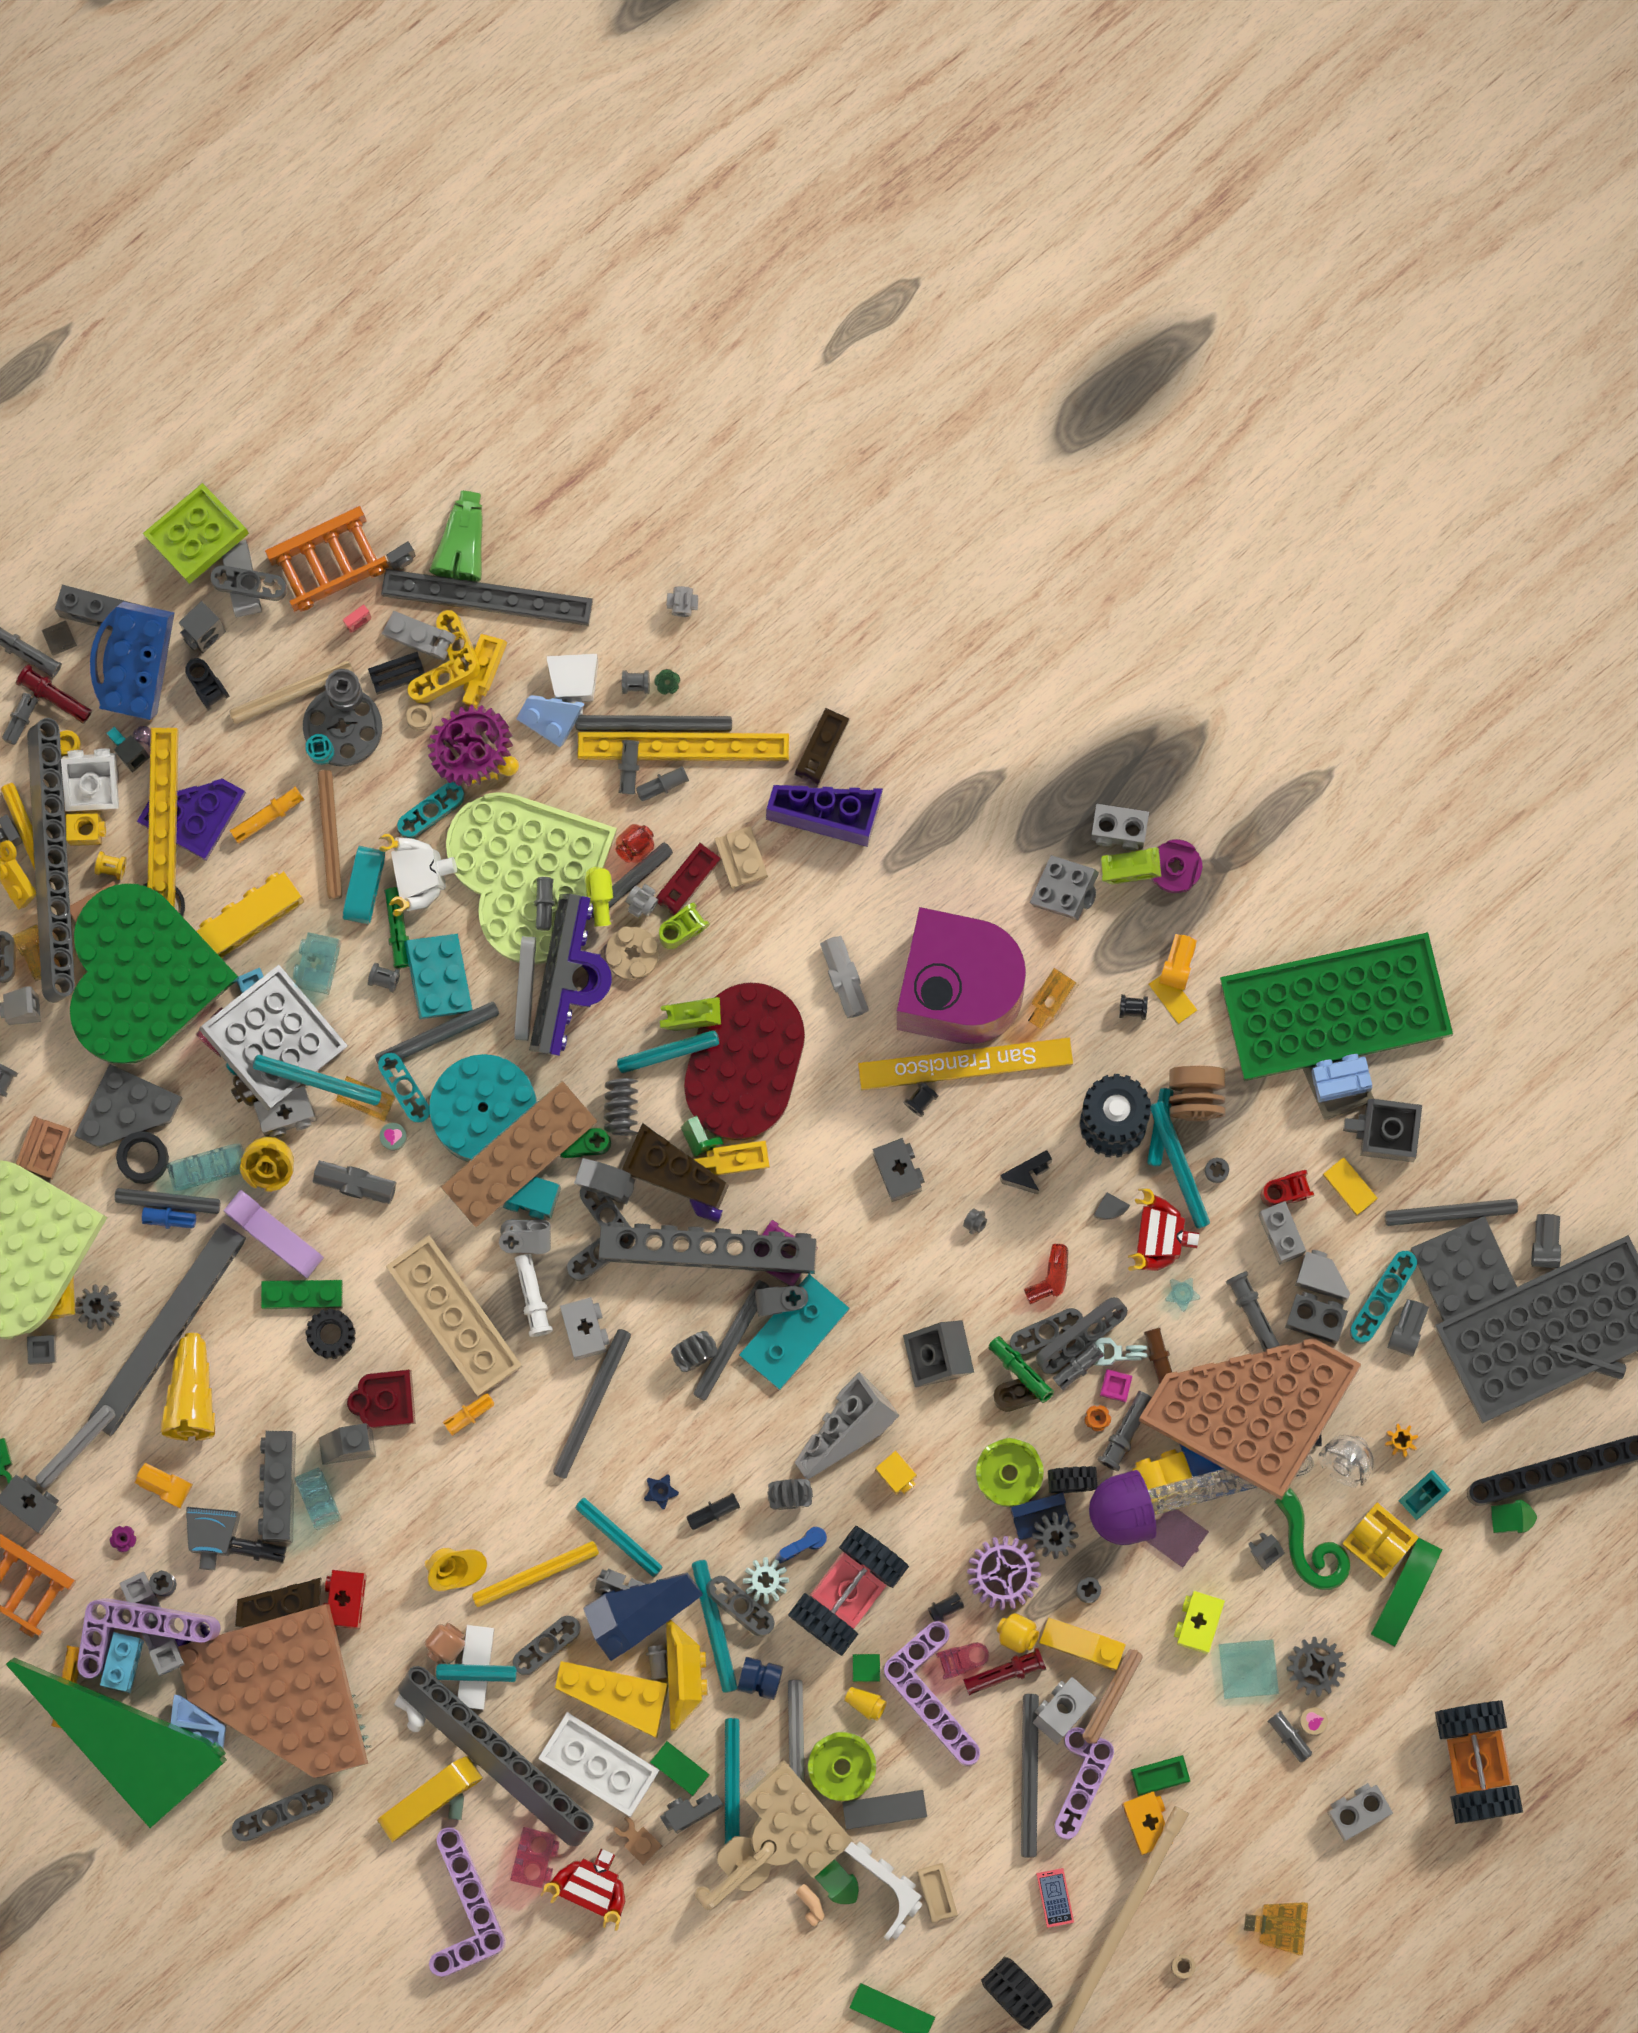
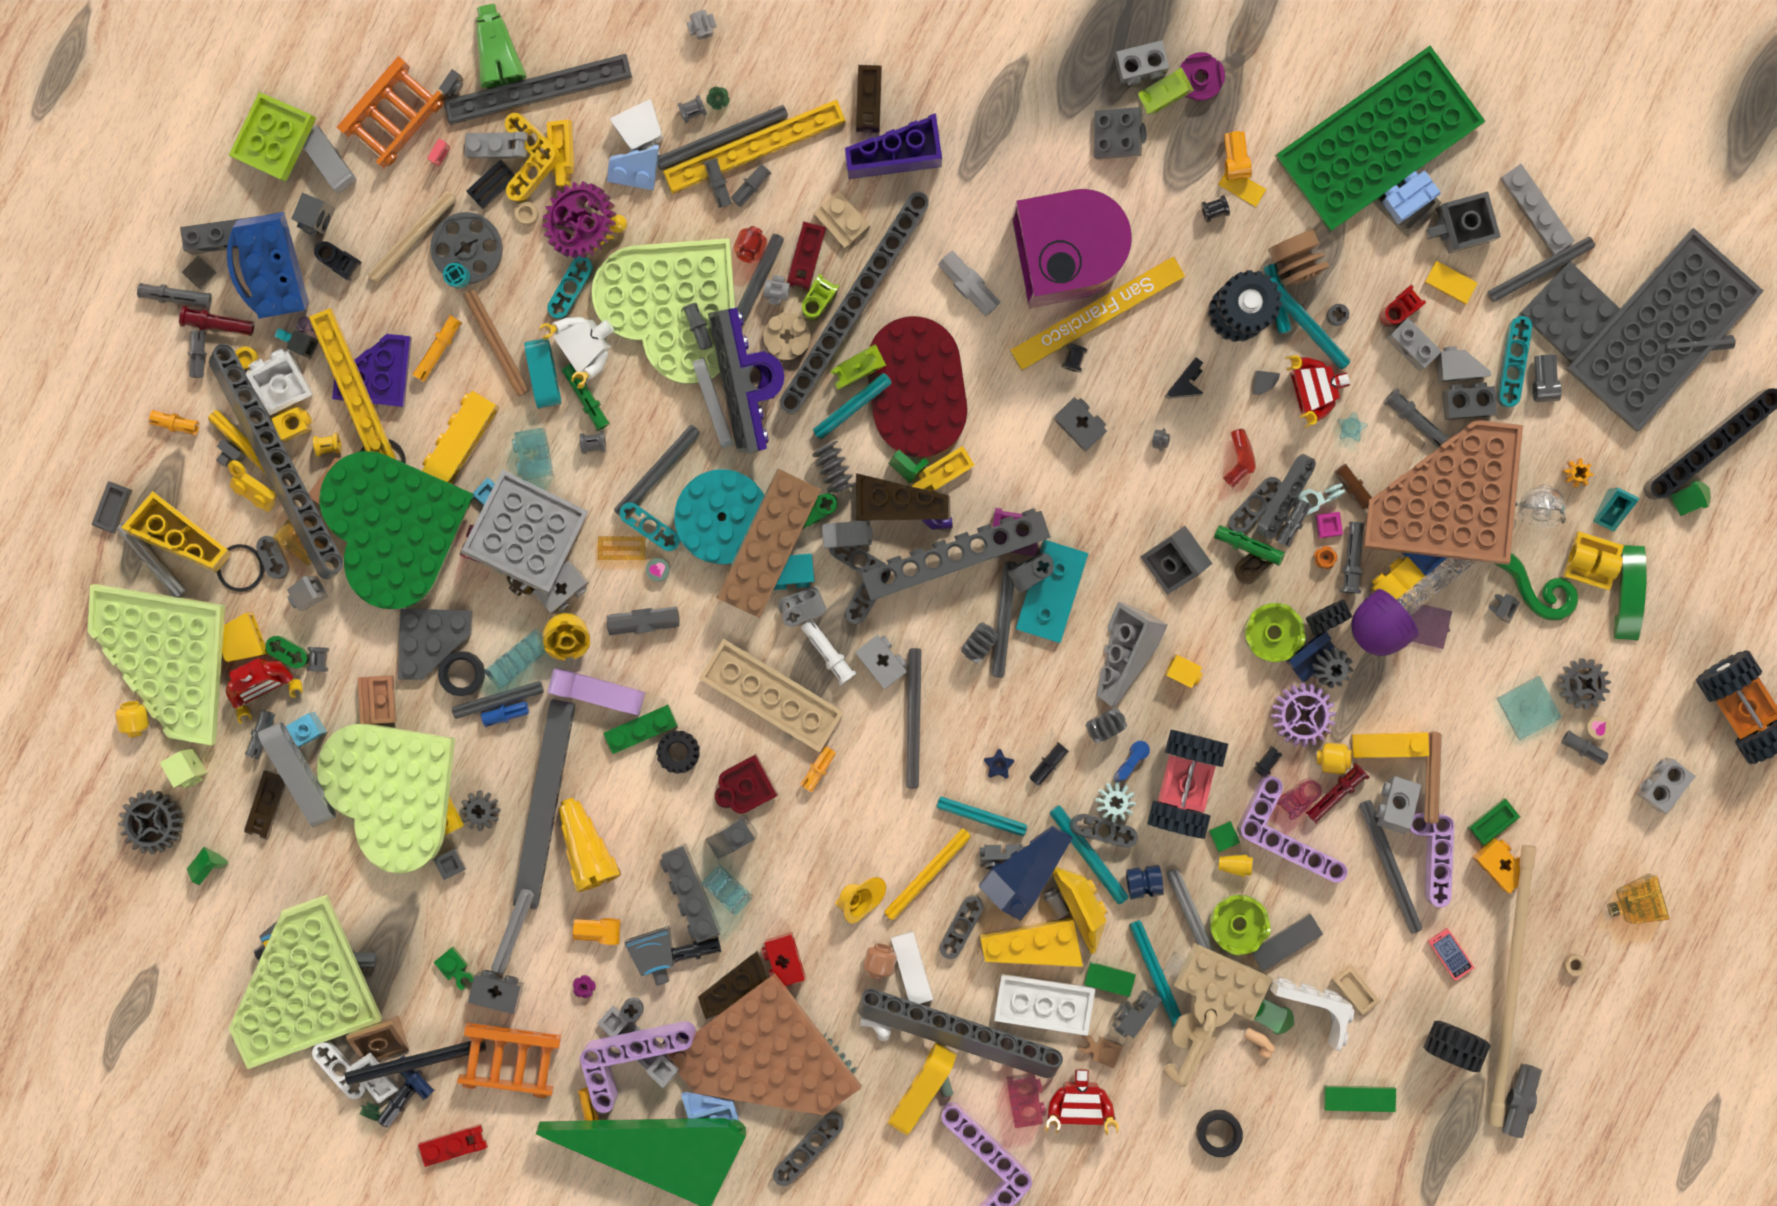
camera: 25 degrees left, 10 degrees up
medium azure brick [100,1632,144,1694] -> none
dark grey beam [211,565,287,601] -> none
teal axle [253,1055,381,1106] -> none
flat silver wheel [325,669,363,711] -> none
teal plate [405,933,473,1020] -> none
teal axle [436,1664,517,1682] -> none
neon yellow arm [585,867,613,927] -> none
clear yellow torso [1028,968,1080,1029] -> none
dark grey bush [1076,1577,1102,1604] -> none
neon yellow brick [1174,1591,1225,1654] -> none
dark grey piece [1531,1214,1561,1268] -> none
none -> dark grey beam [780,192,929,415]
none -> black tyre [1196,1110,1243,1157]
none -> light grey plate [1500,164,1575,255]

